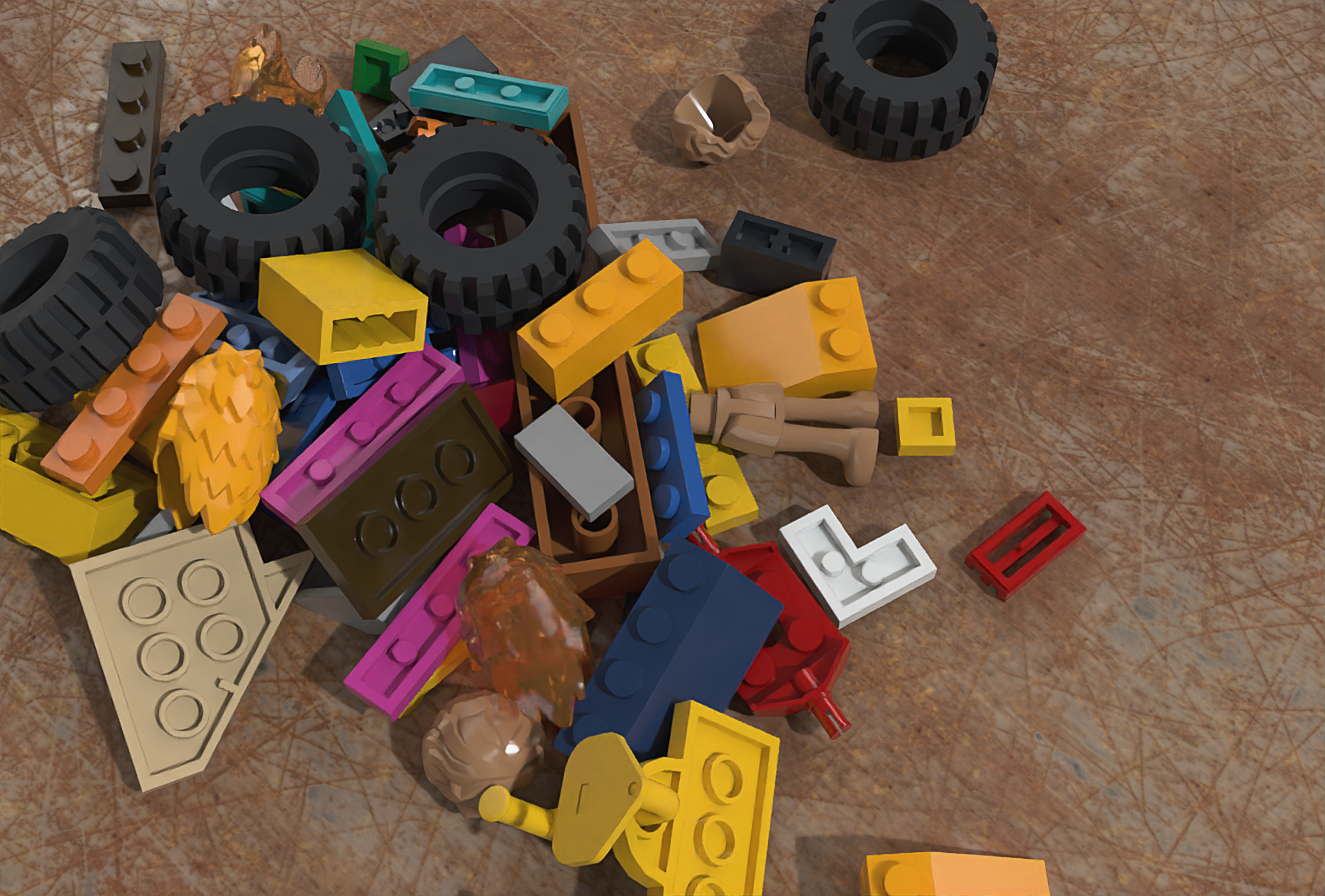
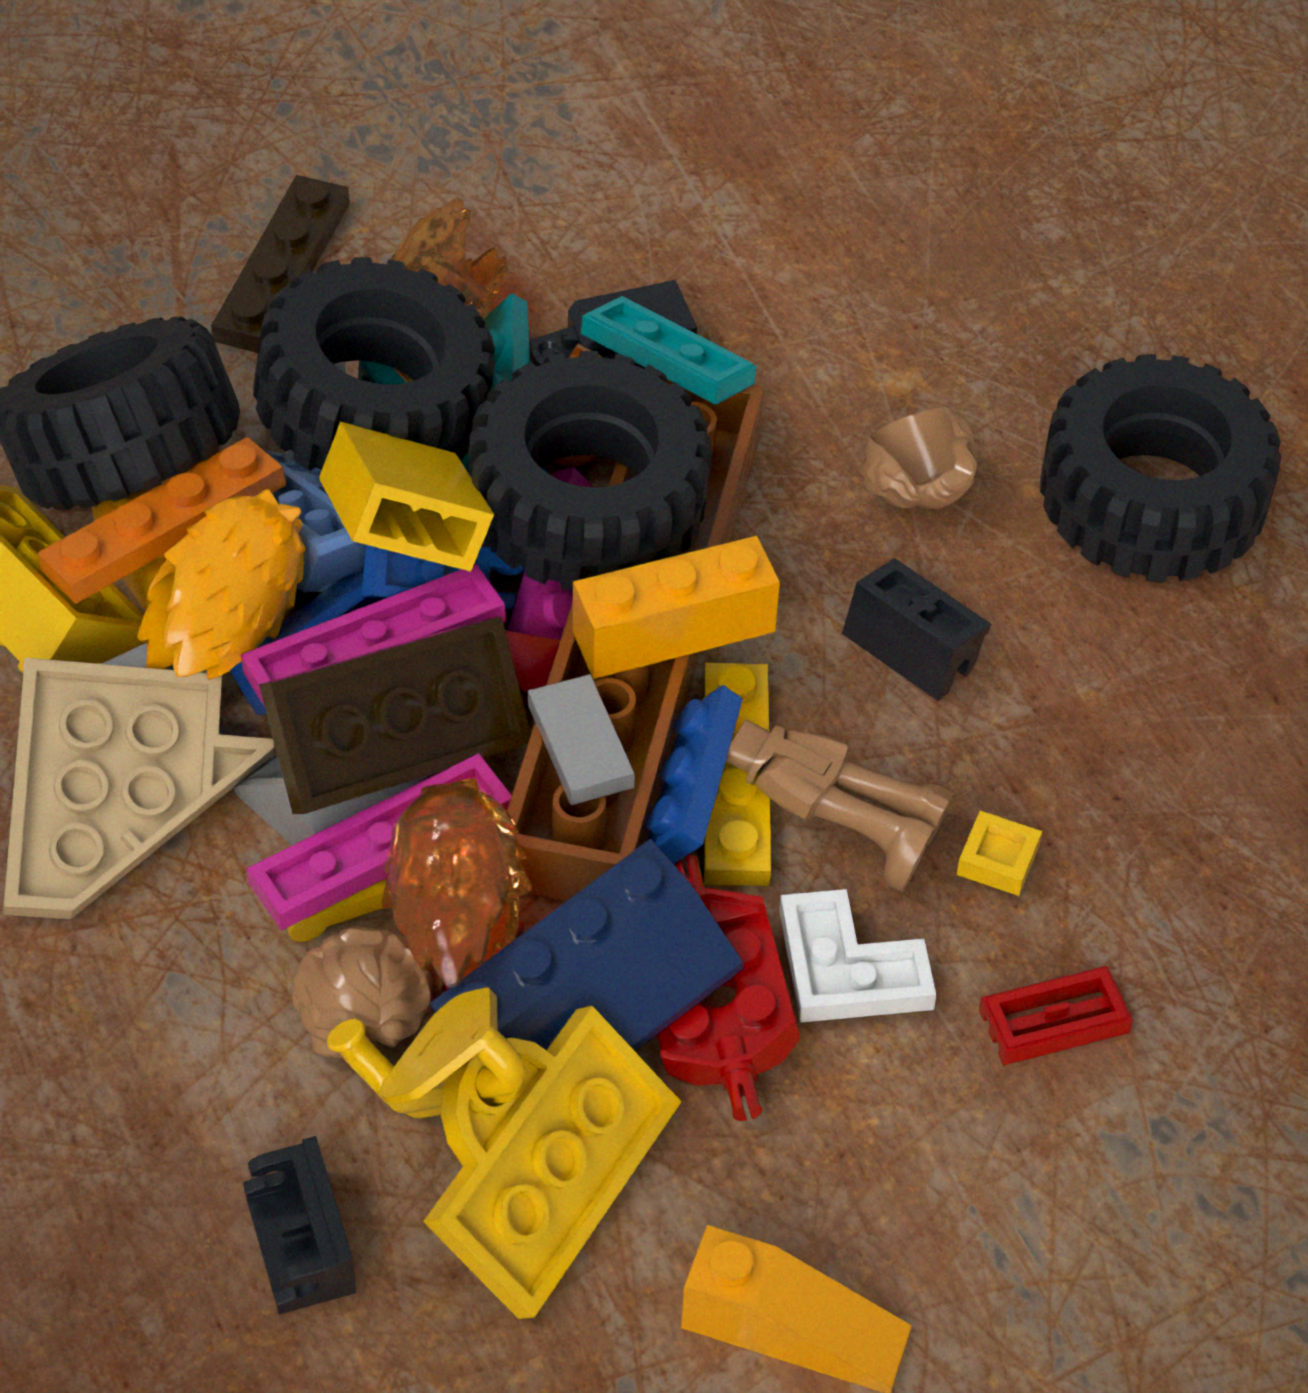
camera: 20 degrees right, 10 degrees down
green tile [352,38,409,101] -> none
light grey plate [587,218,721,272] -> none
light orange slope [696,276,877,399] -> none

